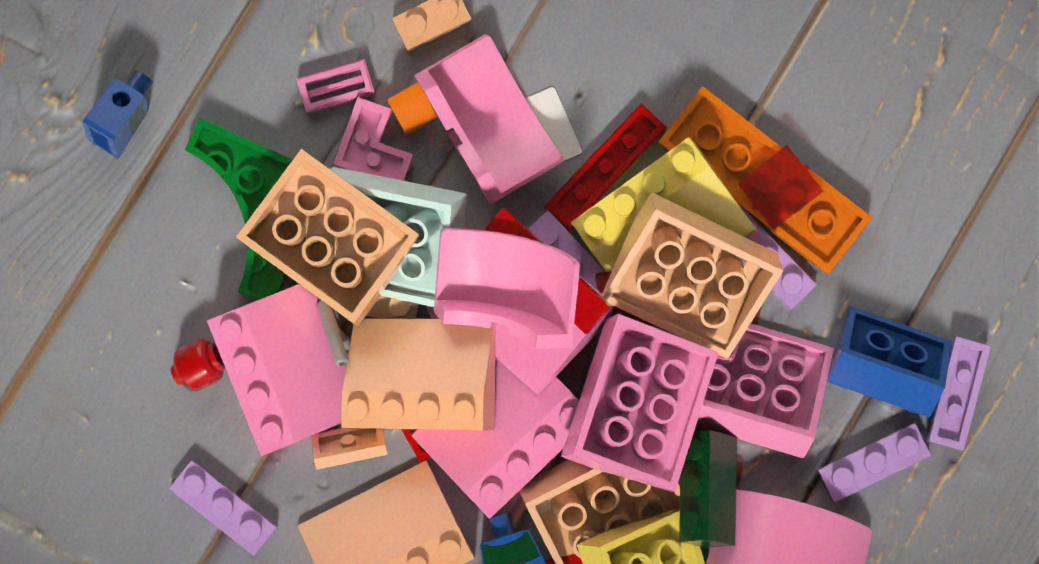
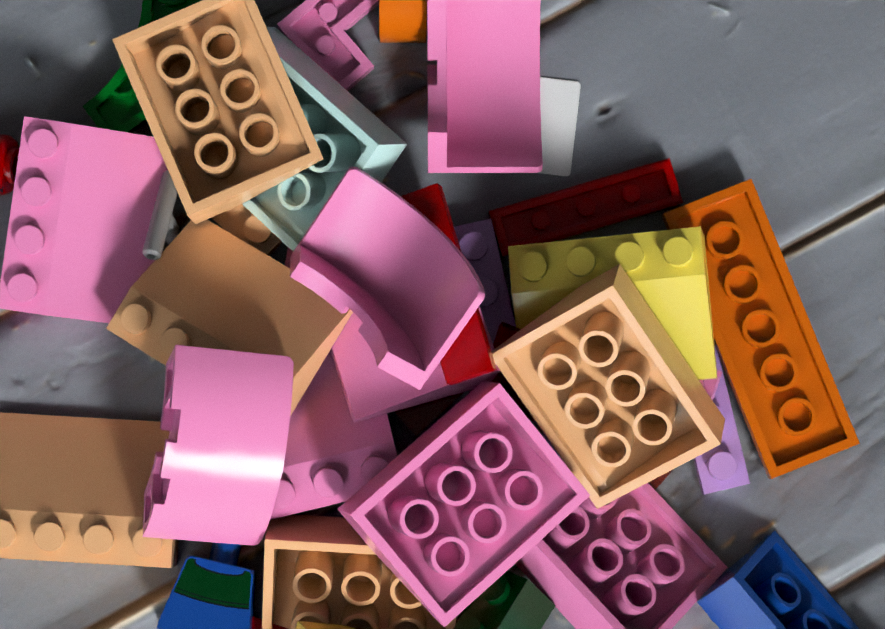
camera: 25 degrees right, 0 degrees up
light nougat plate [311,428,388,469] -> none
clear red piece [737,145,823,230] -> none
none -> bright pink panel [143,345,294,546]

